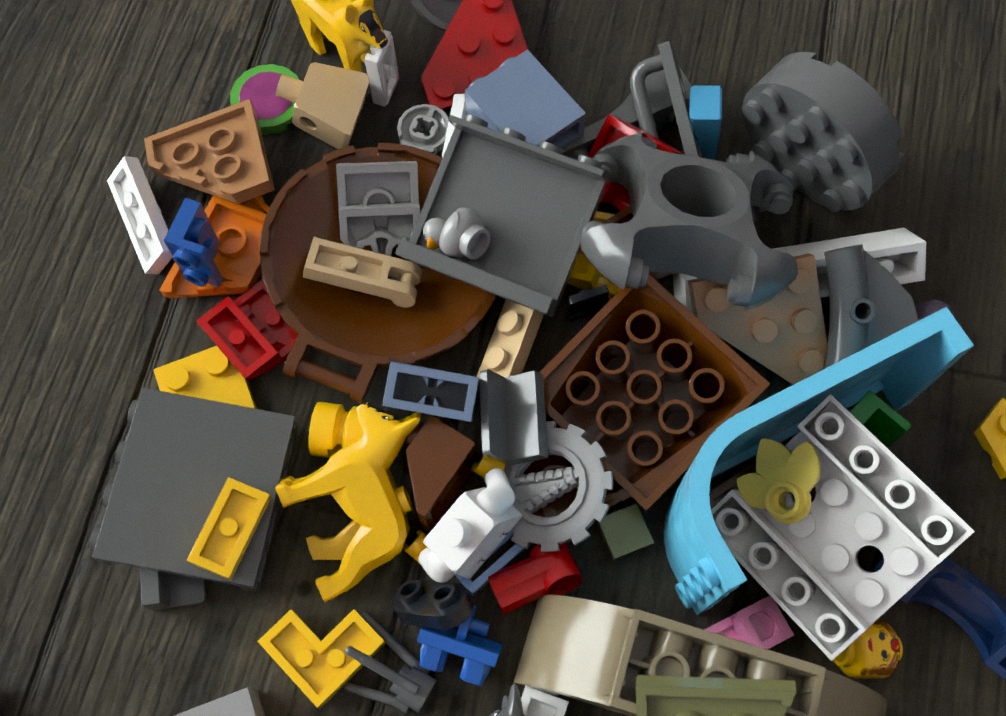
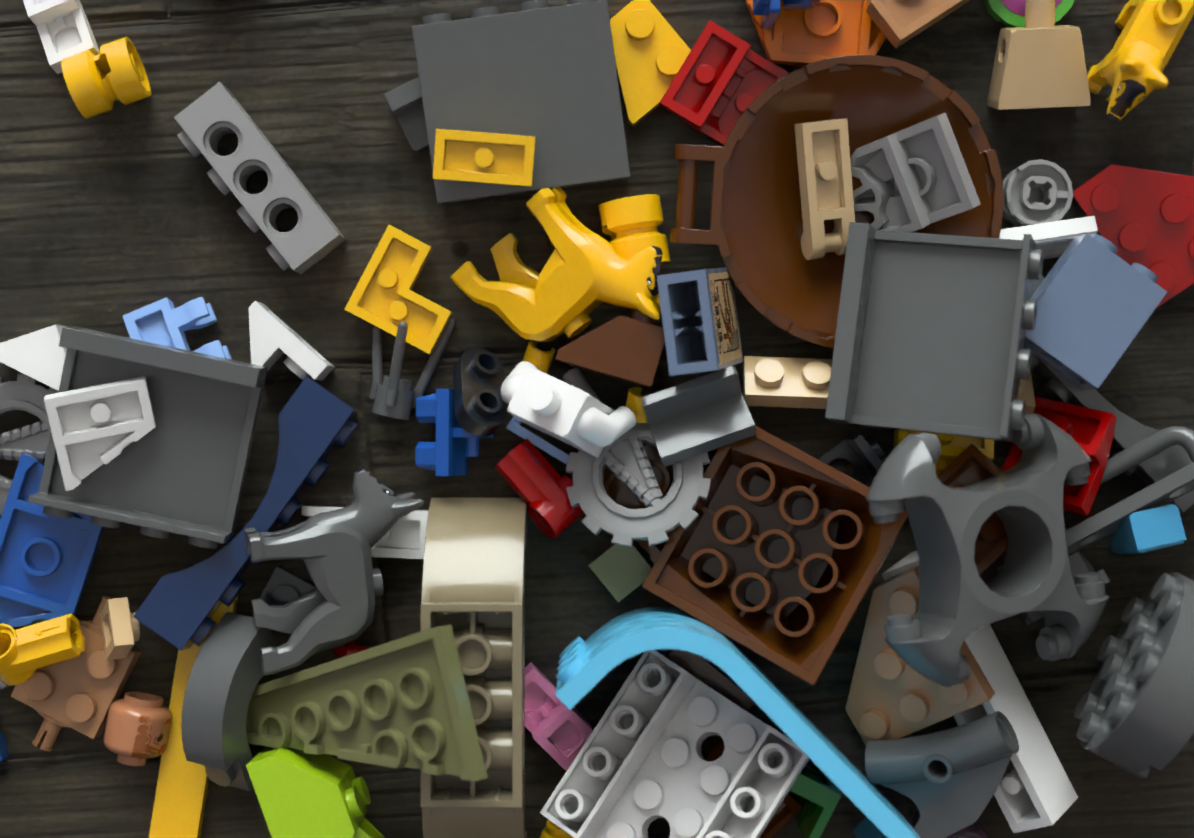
camera: 70 degrees right, 20 degrees up
white tile [364,30,399,107] -> none
light grey animal [423,207,491,259] -> none
light yellow plate [736,438,821,524] -> none

